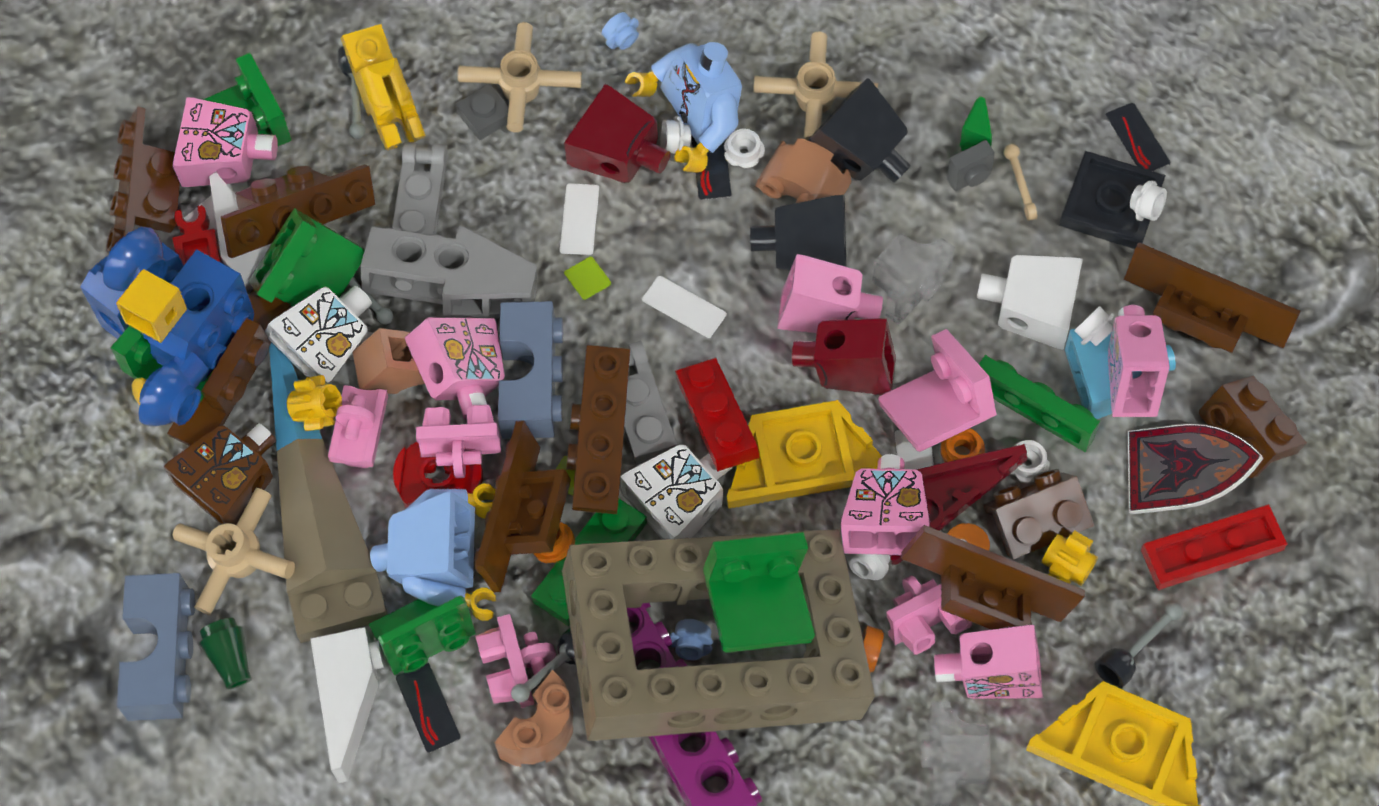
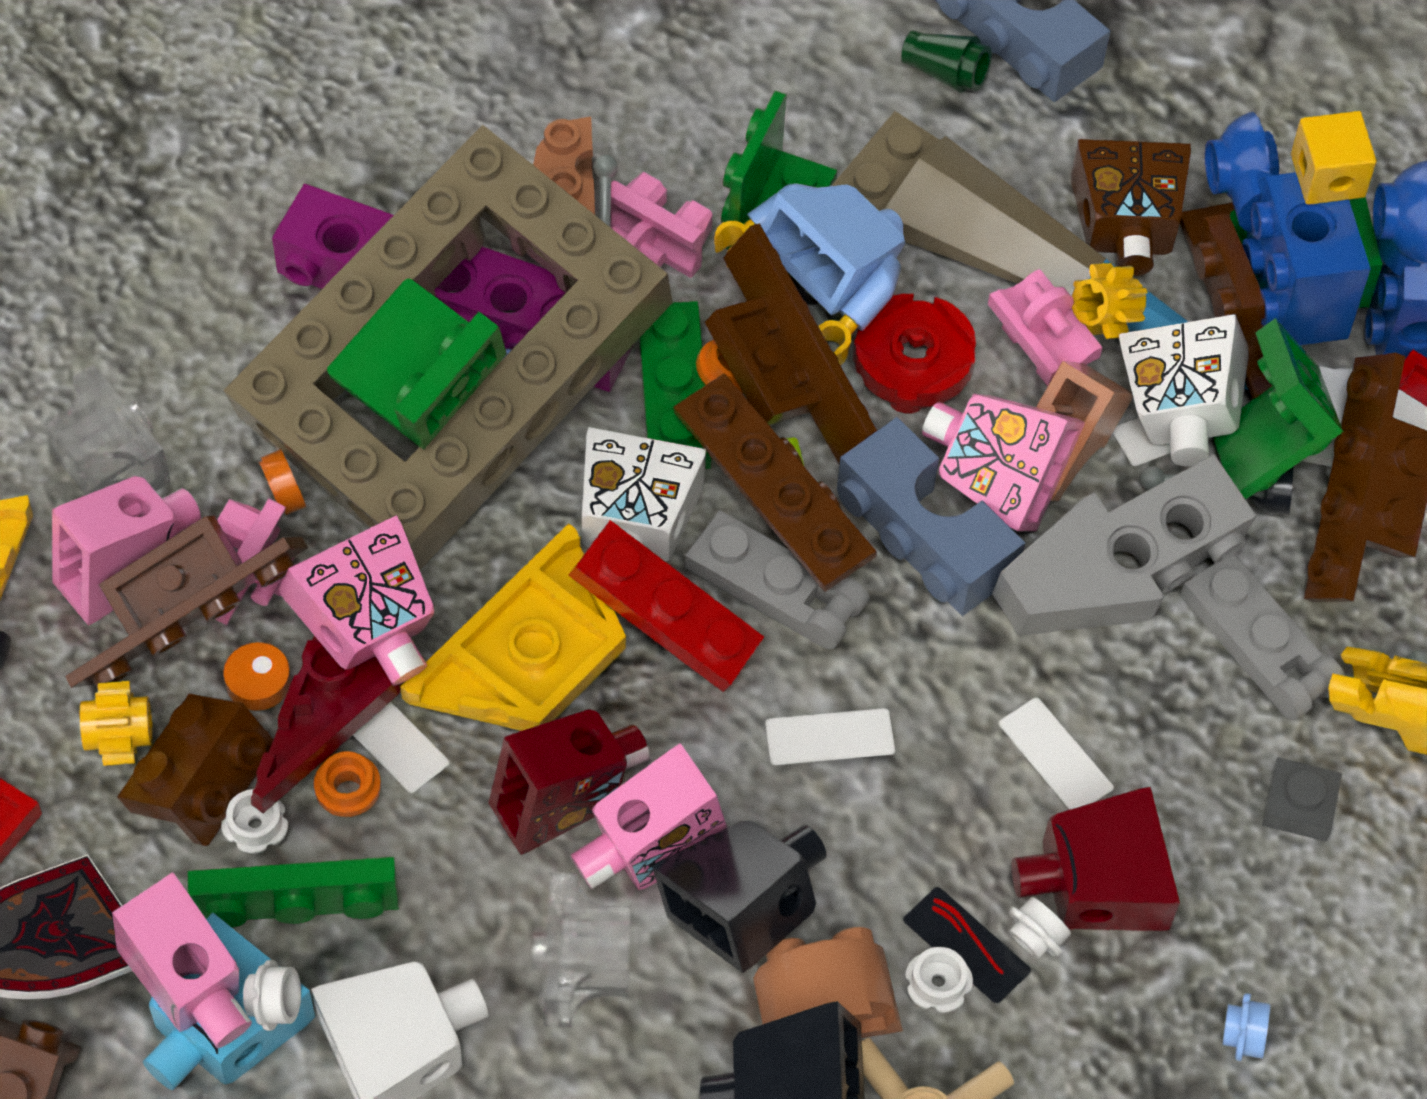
camera: 135 degrees right, 5 degrees down
tan bar [173,488,295,615] -> none
white slope [311,627,384,783] -> none
black sticker [396,663,461,753] -> none
bright pink hips [416,405,501,478] -> none
tan bar [458,22,582,132] -> none
lime sticker [564,256,611,300] -> none
light blue torso [625,42,742,173] -> none
bright pink bracket [878,329,997,452] -> none

